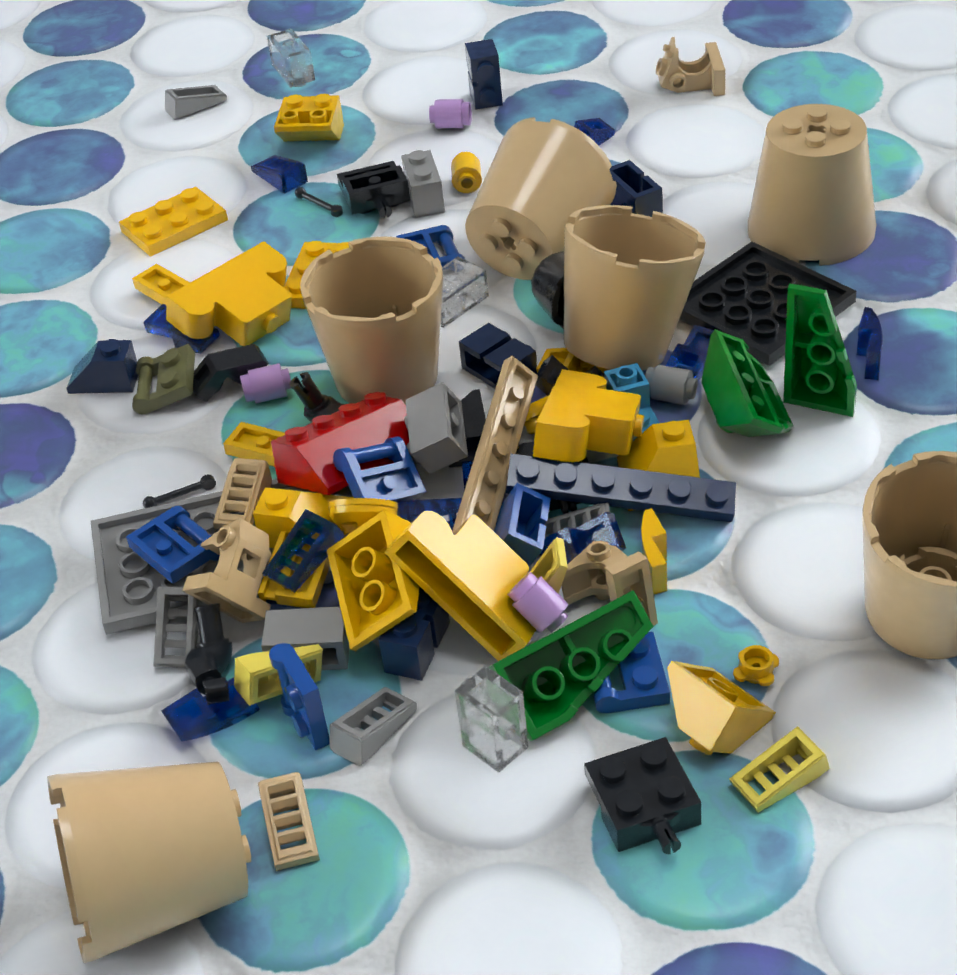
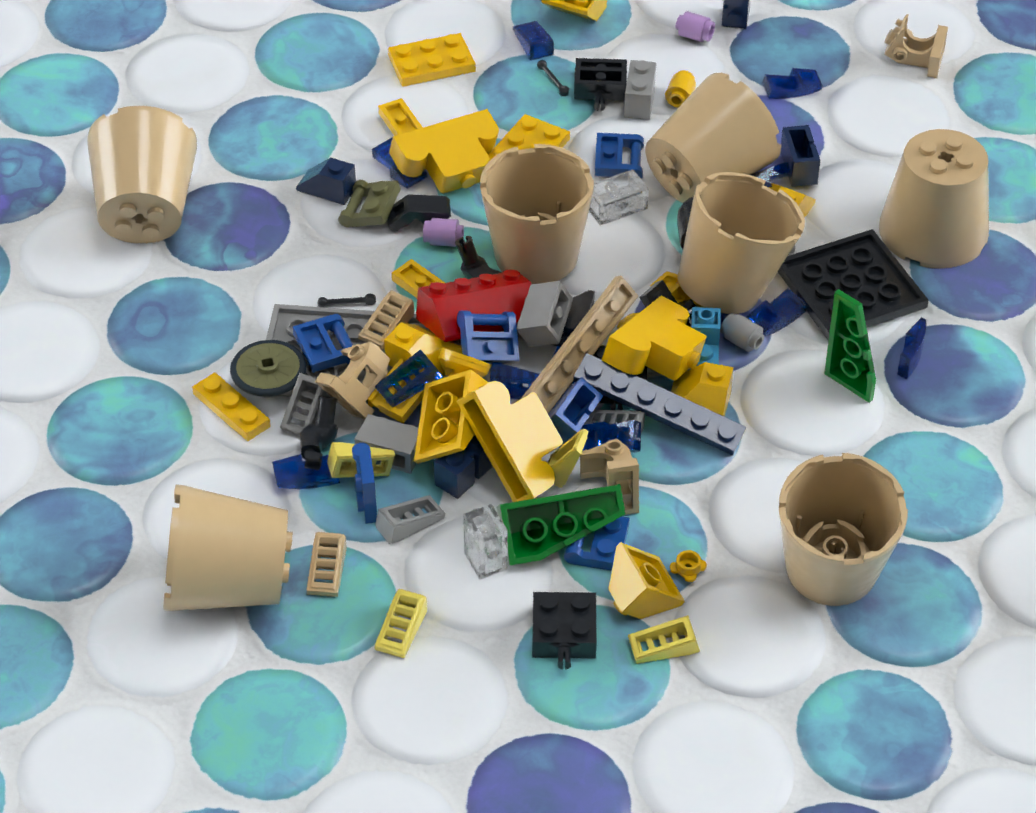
camera: 15 degrees right, 5 degrees up
dark blue piece [459,323,537,389] -> none
lavender brick [508,572,568,633] -> none
yellow slope [641,508,667,595] -> none
green wedge [701,329,794,437] -> none
none -> yellow plate [192,372,271,441]
none -> olive wheel [230,340,306,397]
none -> light yellow slope [374,589,427,658]

